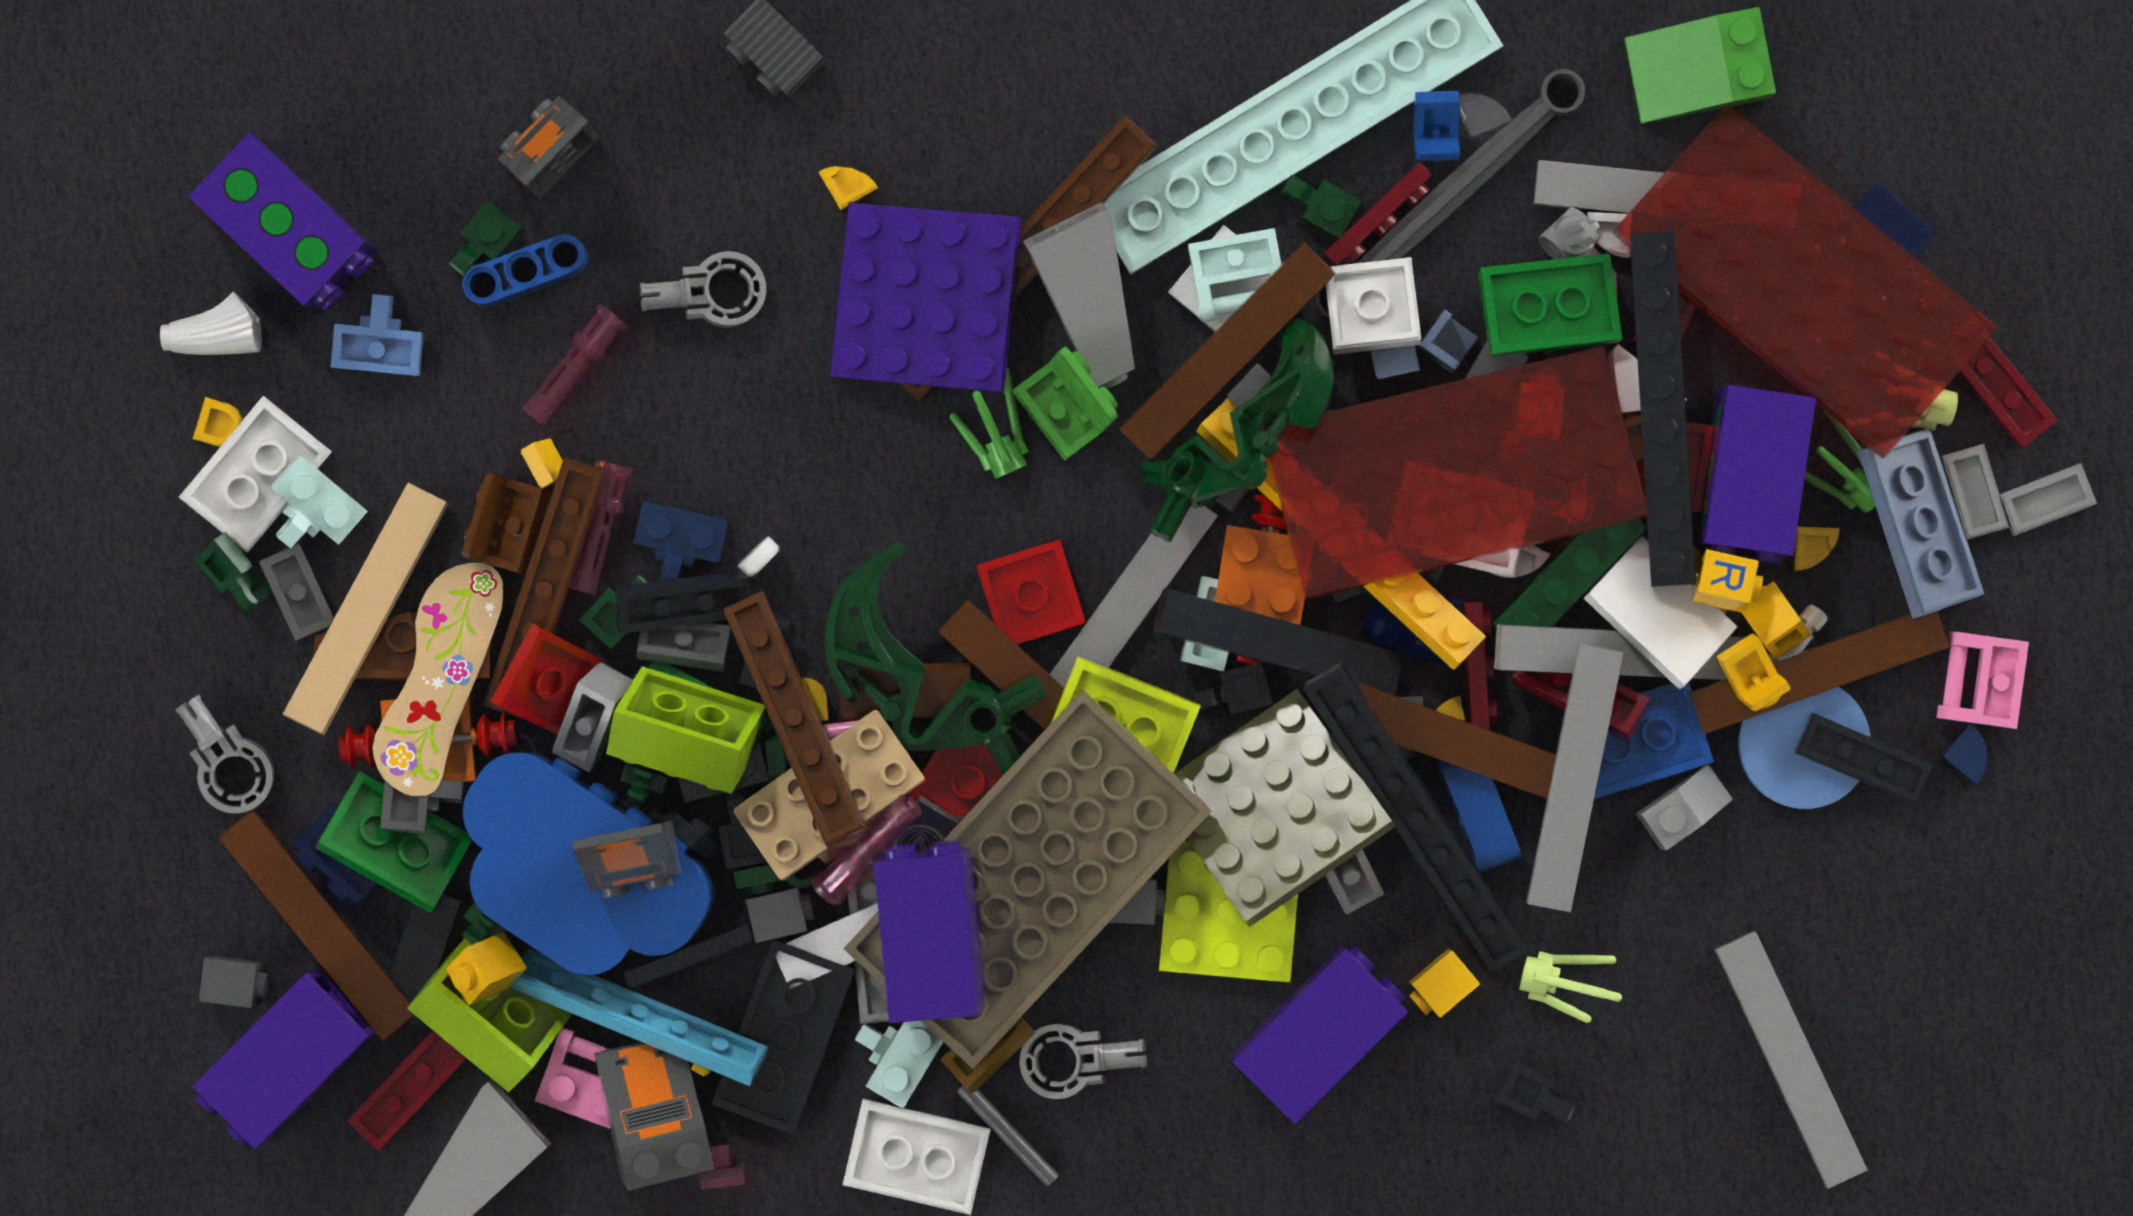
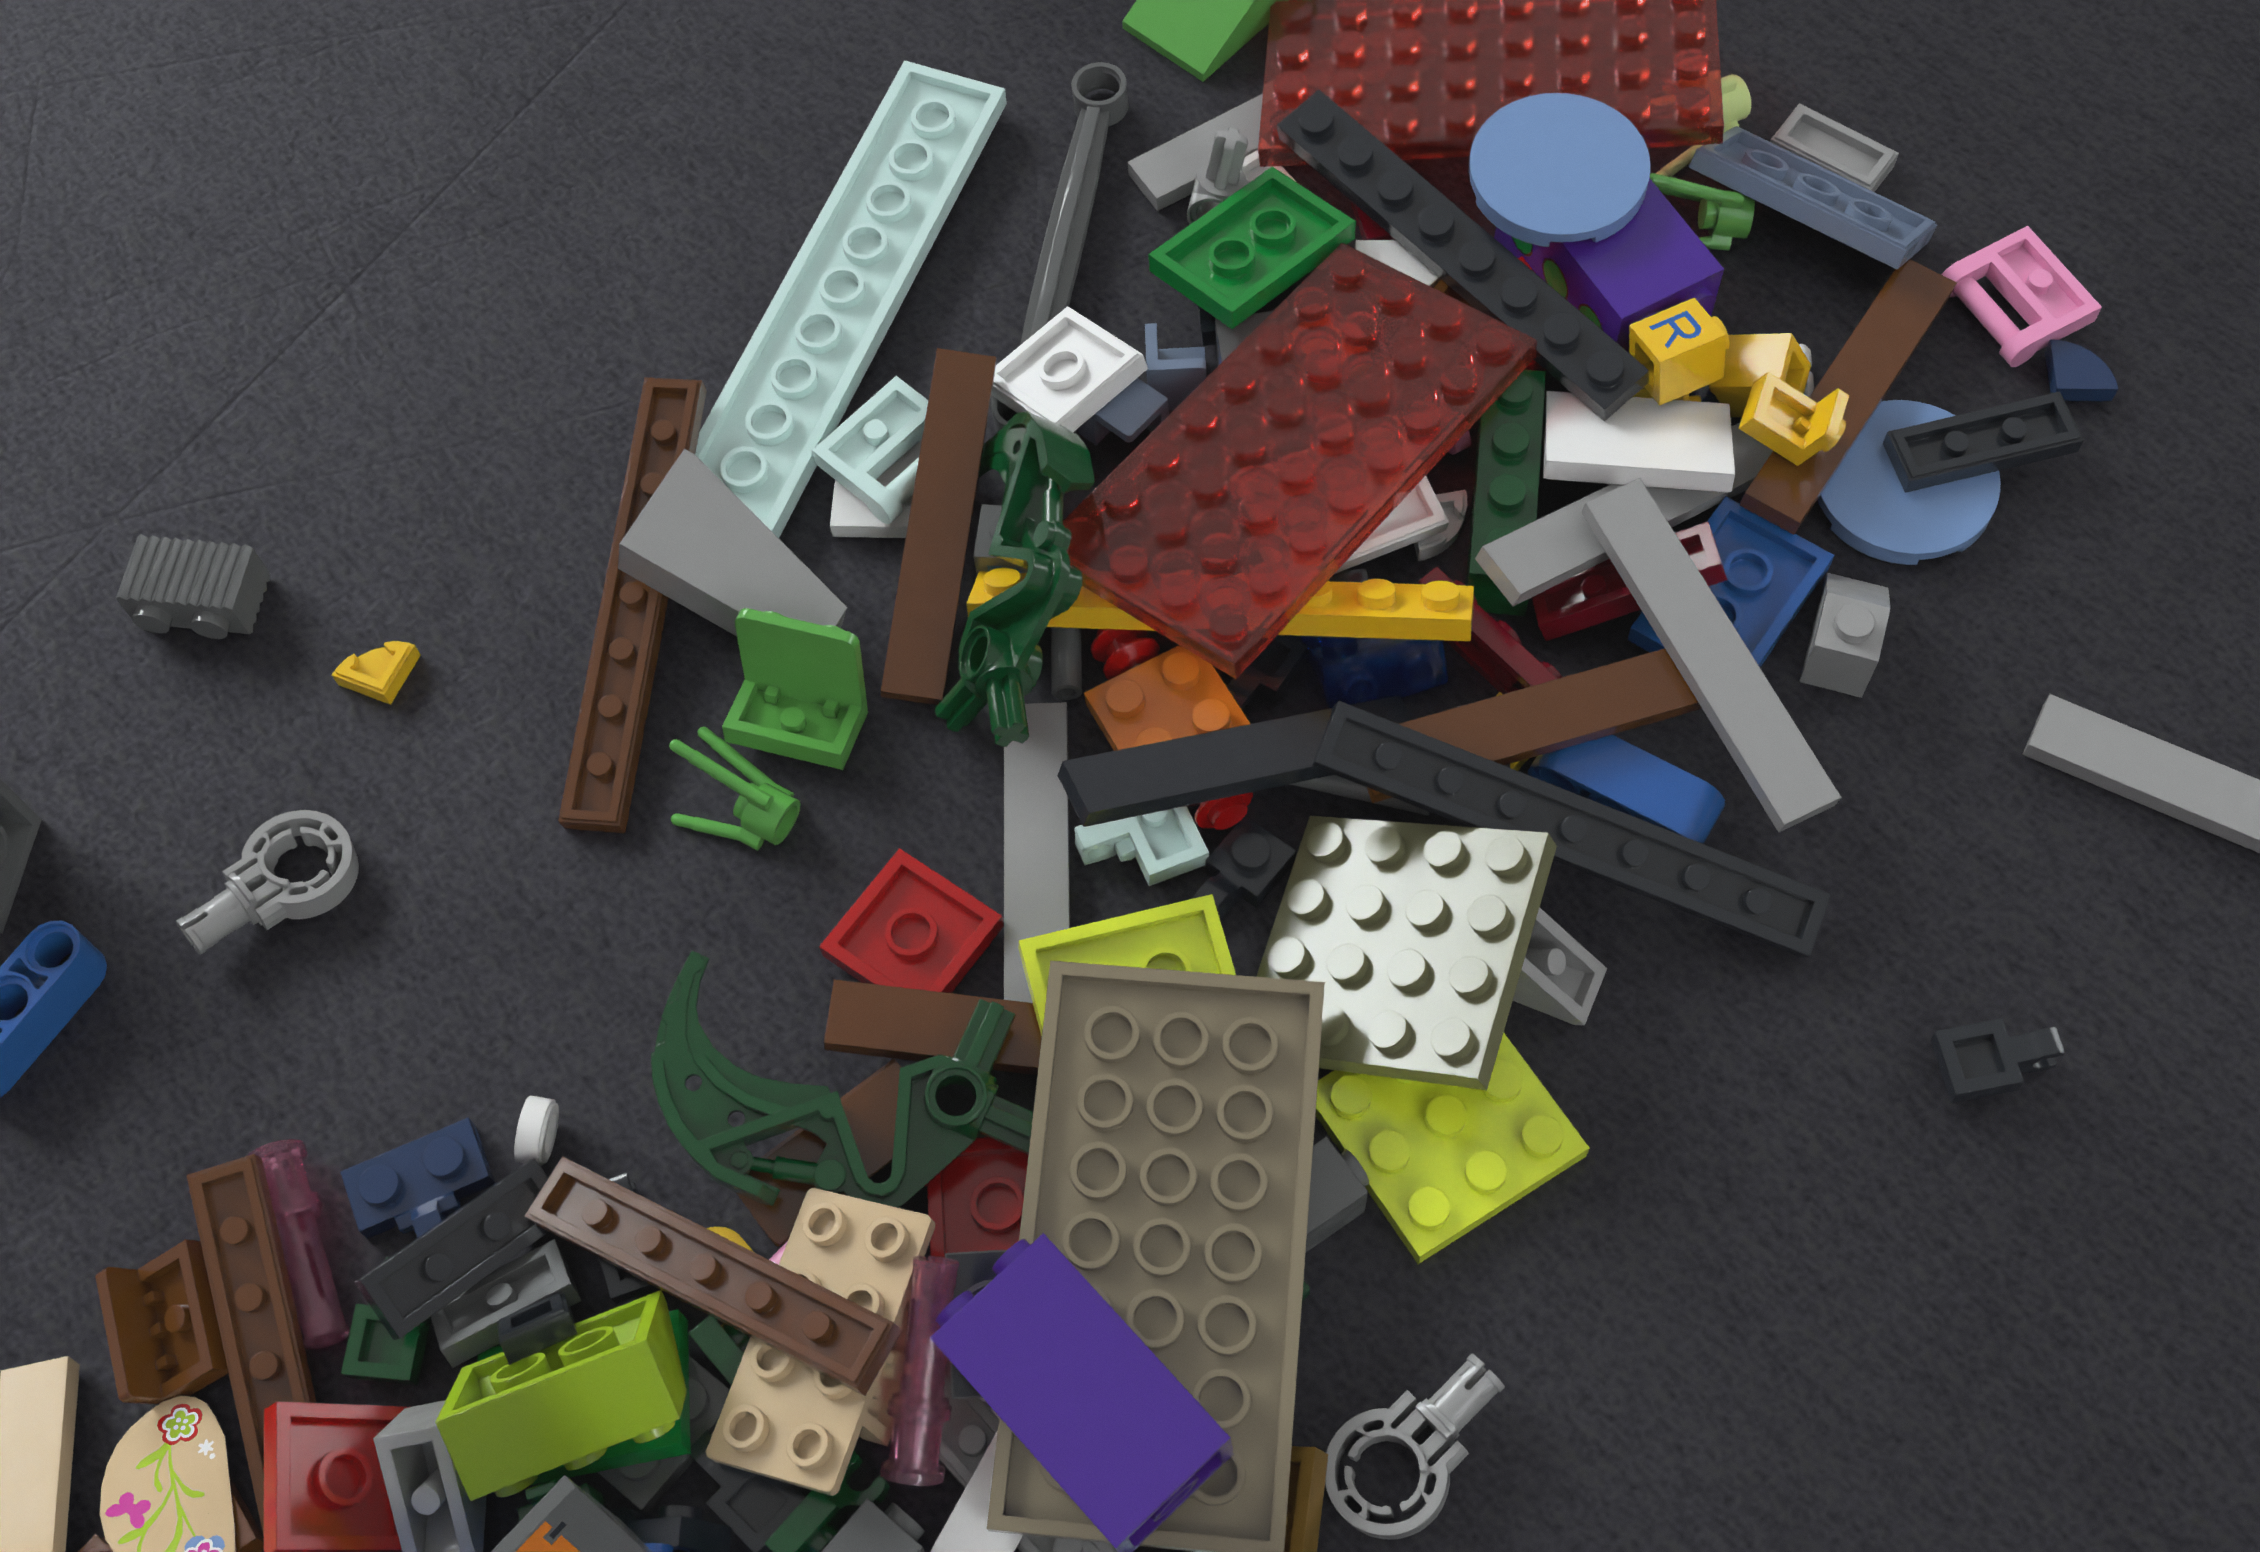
camera: 30 degrees left, 25 degrees down
yellow tile [521,438,563,488] -> none
clear pink pin [522,302,630,425] -> none
dark purple plate [830,203,1022,393] -> none
dark purple brick [1229,945,1408,1124] -> none
dark green plate [1281,175,1361,239] -> none
dark red plate [1322,162,1432,266] -> none
yellow brick [1409,948,1480,1018] -> none
blue bracket [1413,91,1460,162] -> none
clear tile [1459,93,1512,139] -> none
yellowish green plant [1519,951,1622,1023] -> none
yellow tile [1792,527,1839,571] -> none
dark red plate [1938,318,2057,449] -> none
light grey tile [1999,463,2097,536] -> none
none -> black tile [497,1292,578,1365]
none -> medium blue tile [1469,93,1650,247]

